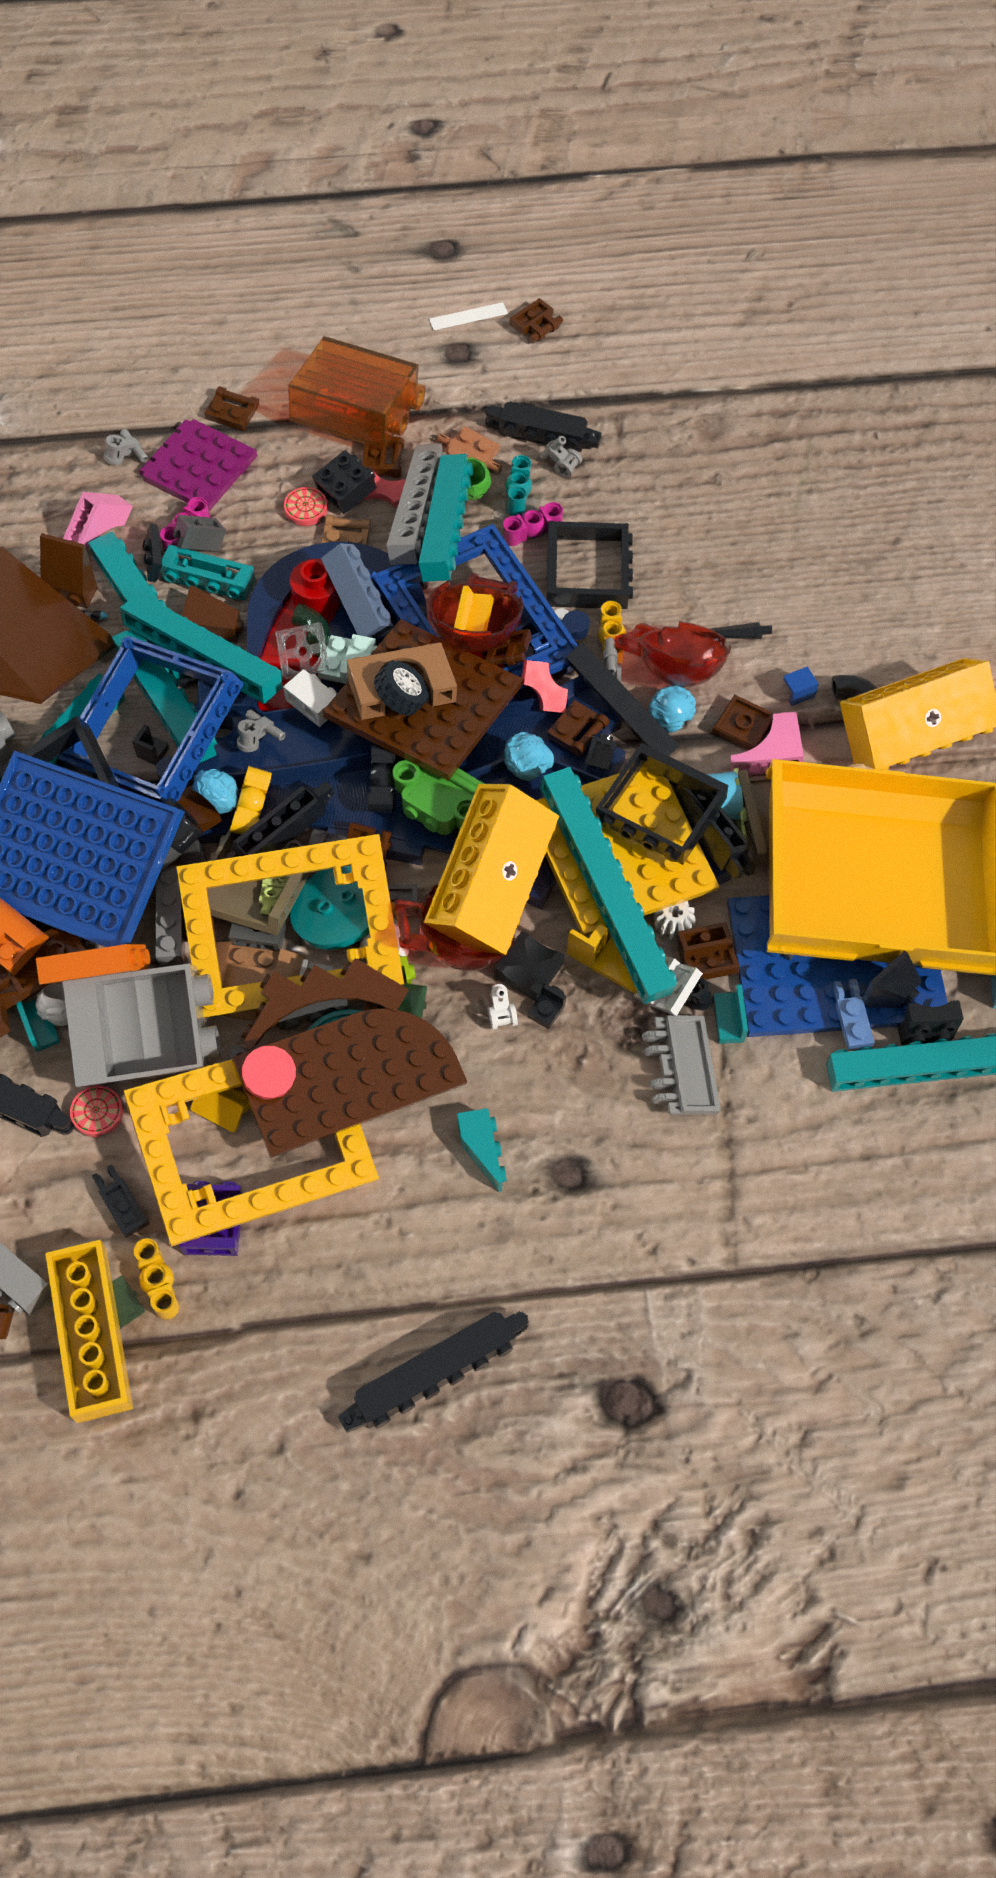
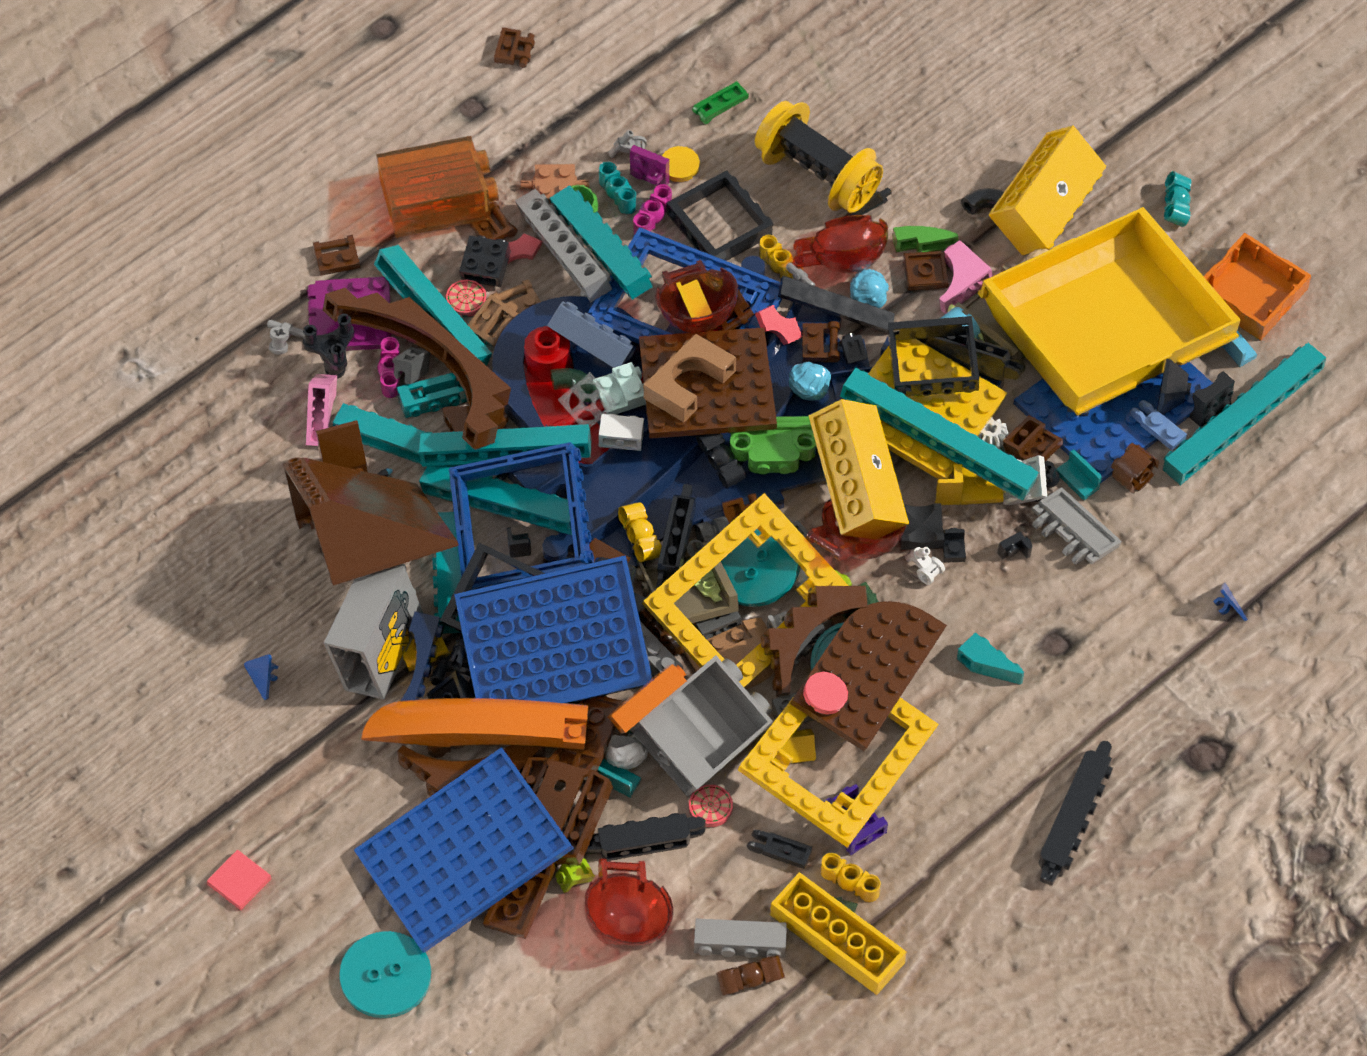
camera: 35 degrees left, 5 degrees down
black plate [142,523,162,583] -> none
medium azure hair [192,769,238,814] -> none
light grey piece [237,710,285,752] -> none
black wheel [374,660,429,716] -> none
white sticker [429,303,508,330] -> none
black hinge [485,401,602,452] -> none
blue panel [783,666,819,706] -> none
none -> black wheel [303,314,354,379]
none -> reddish brown arch [323,288,511,450]
none -> teal brick [374,245,492,366]
none -> medium nougat plate [468,294,519,348]
none -> magenta hinge [630,145,669,186]
none -> yellow tile [662,146,700,182]
none -> green plate [692,81,749,124]
none -> yellow brick [755,101,883,213]
none -> bright green slope [892,226,958,252]
none -> black bracket [997,531,1033,559]
none -> reddish brown brick [1111,443,1159,494]
none -> blue piece [1213,582,1248,621]

